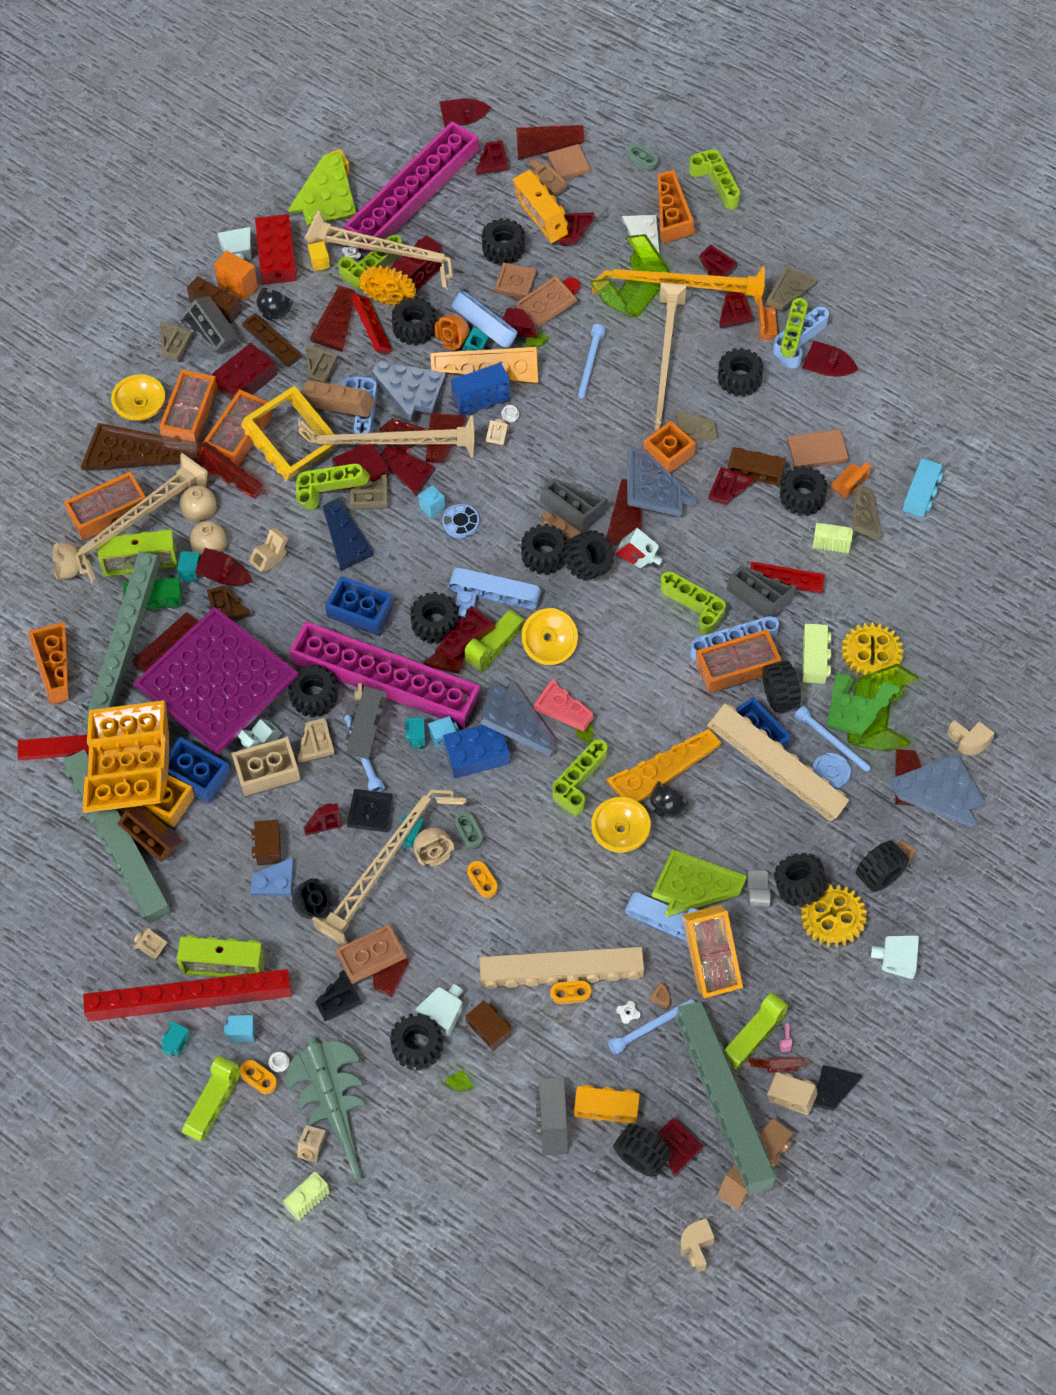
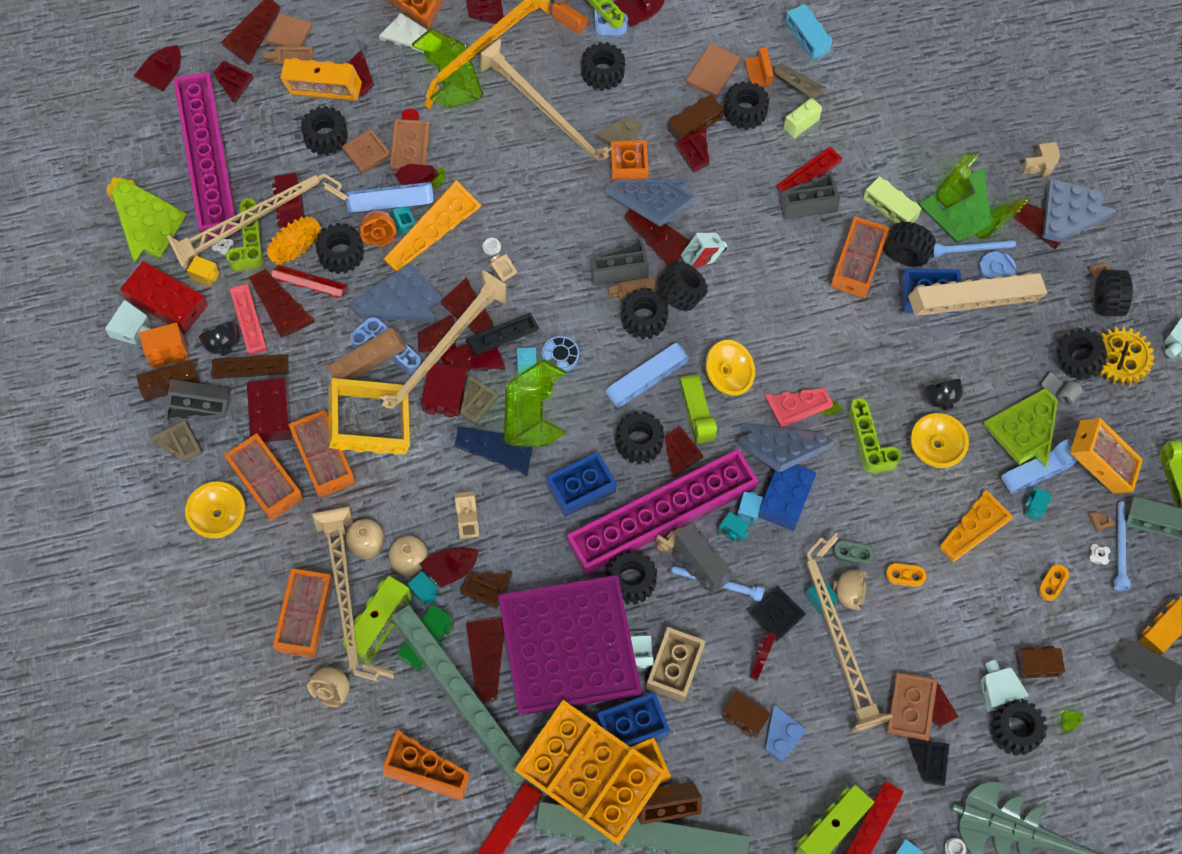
camera: 55 degrees left, 5 degrees up
reddish brown wing [81,423,202,470] -> none
clear red wing [196,441,263,499] -> none
black cylinder [292,878,333,919] -> none
lime beam [296,464,370,510] -> none
tan wing [297,718,335,764] -> none
dark tan wing [305,345,338,383] -> none
dark red wing [439,606,495,660] -> none
blue brick [451,362,510,416] -> none
light blue plate [456,590,477,621] -> none
tan brick [479,947,644,989] -> none
light blue piece [578,324,606,399] -> none
light orange wing [606,729,721,803] -> none
lime beam [660,572,726,635] -> none
light blue beam [690,616,779,661] -> none
dark red wing [719,292,753,328] -> none
yellow gear [841,622,904,680] -> none
none -> coral plate [229,283,267,355]
none -> black plate [466,312,539,357]
none -> clear neon green windscreen [504,359,566,447]
none -> light orange wing [940,490,1013,562]
none -> teal brick [1025,487,1053,521]

